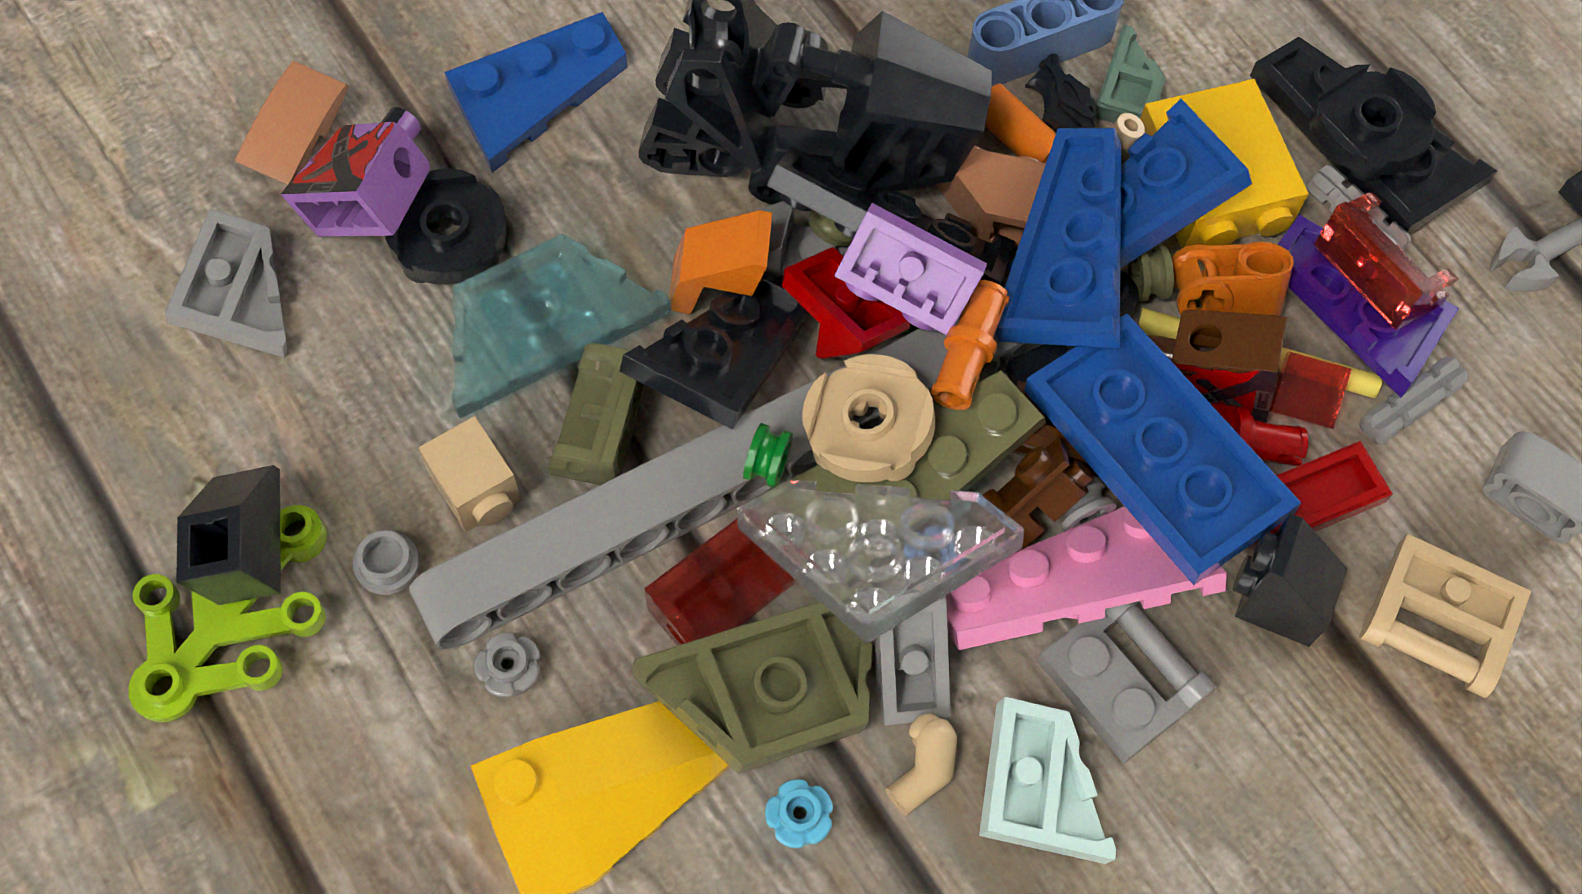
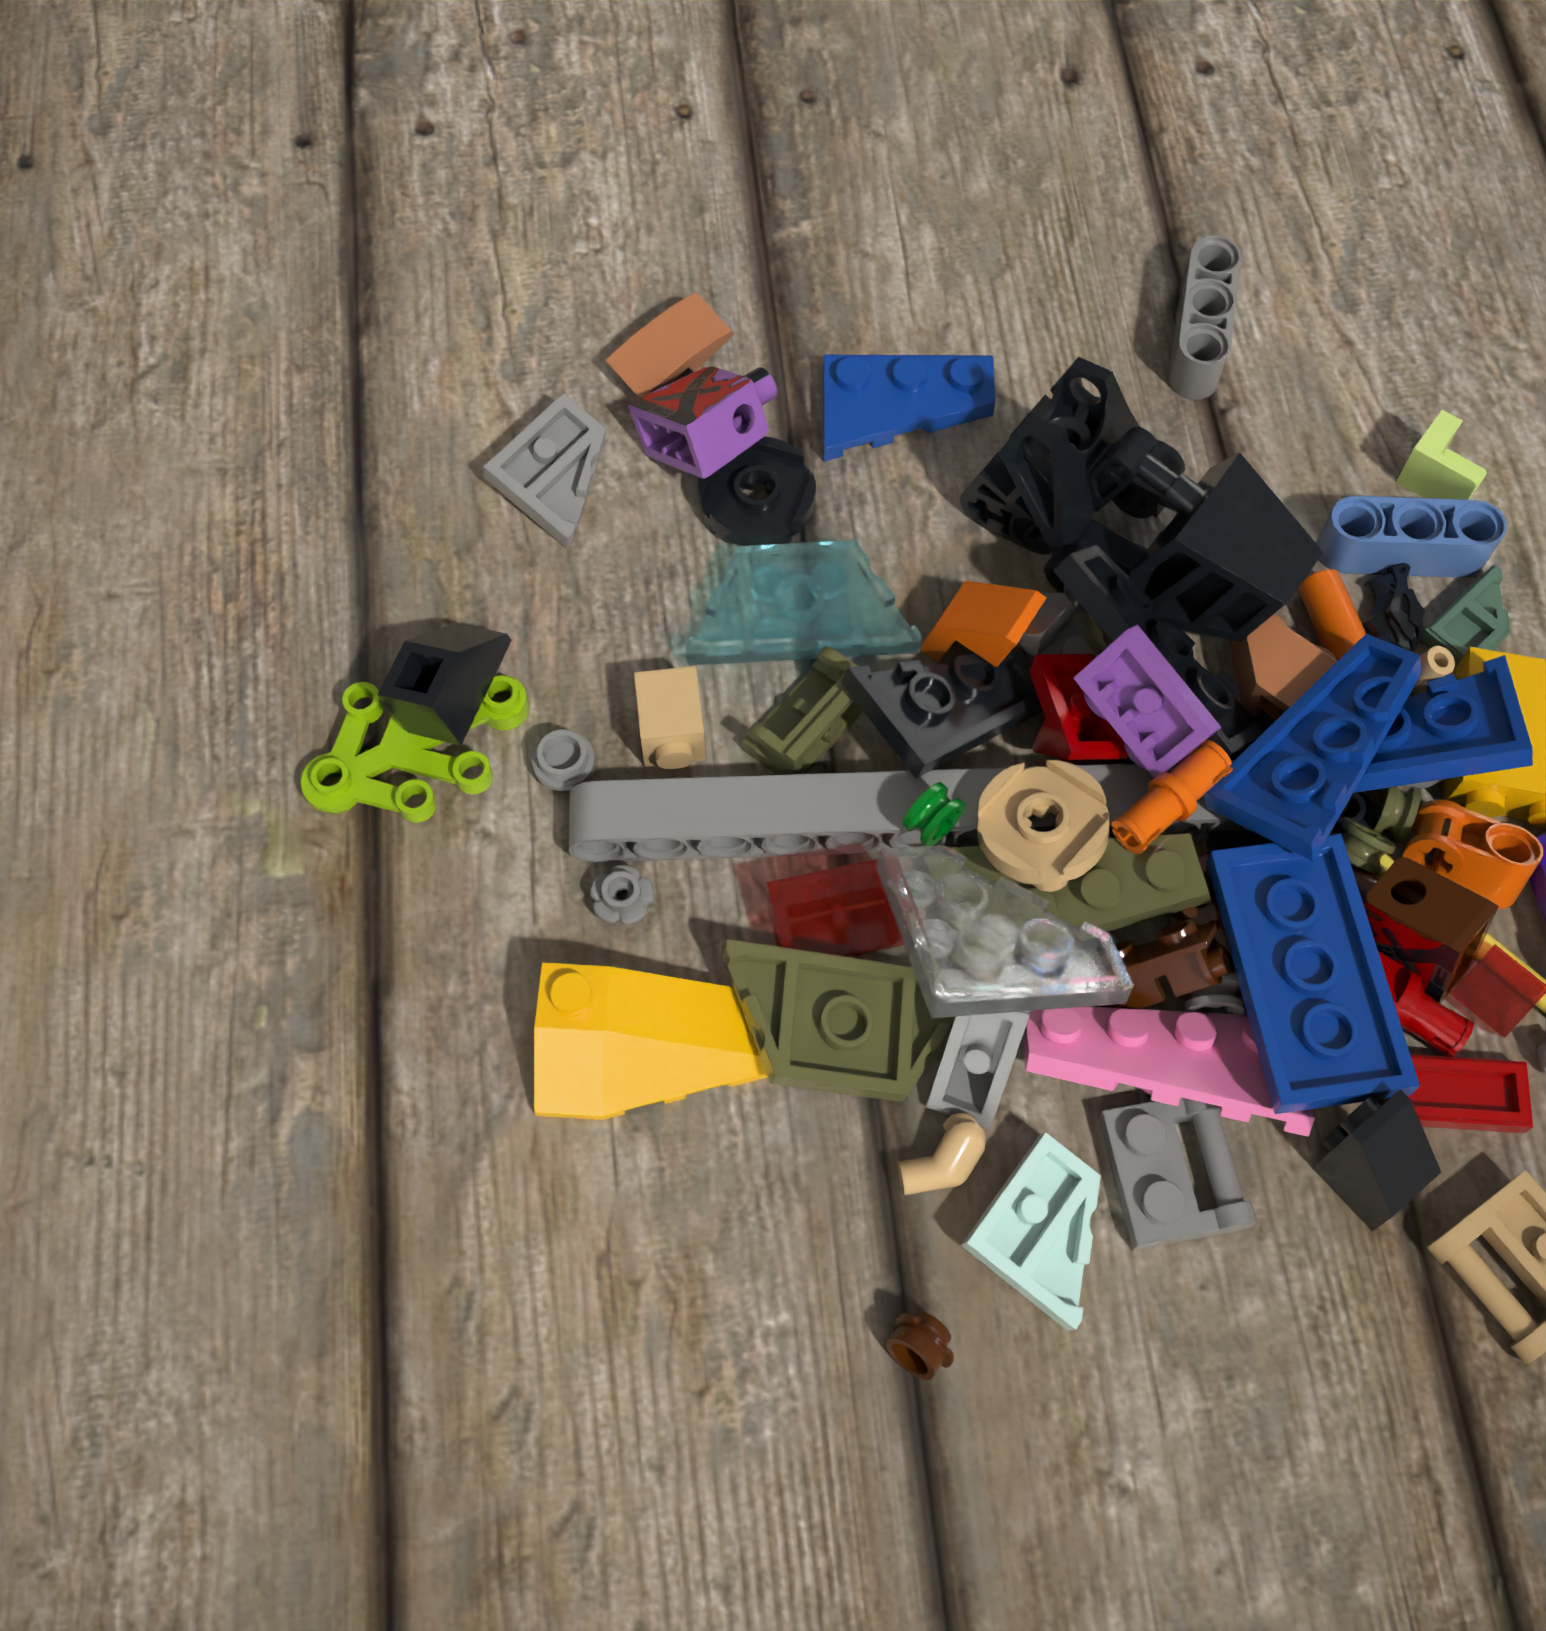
camera: 30 degrees right, 0 degrees up
medium azure plate [765,779,833,848] -> none
none -> olive bush [1340,817,1397,875]

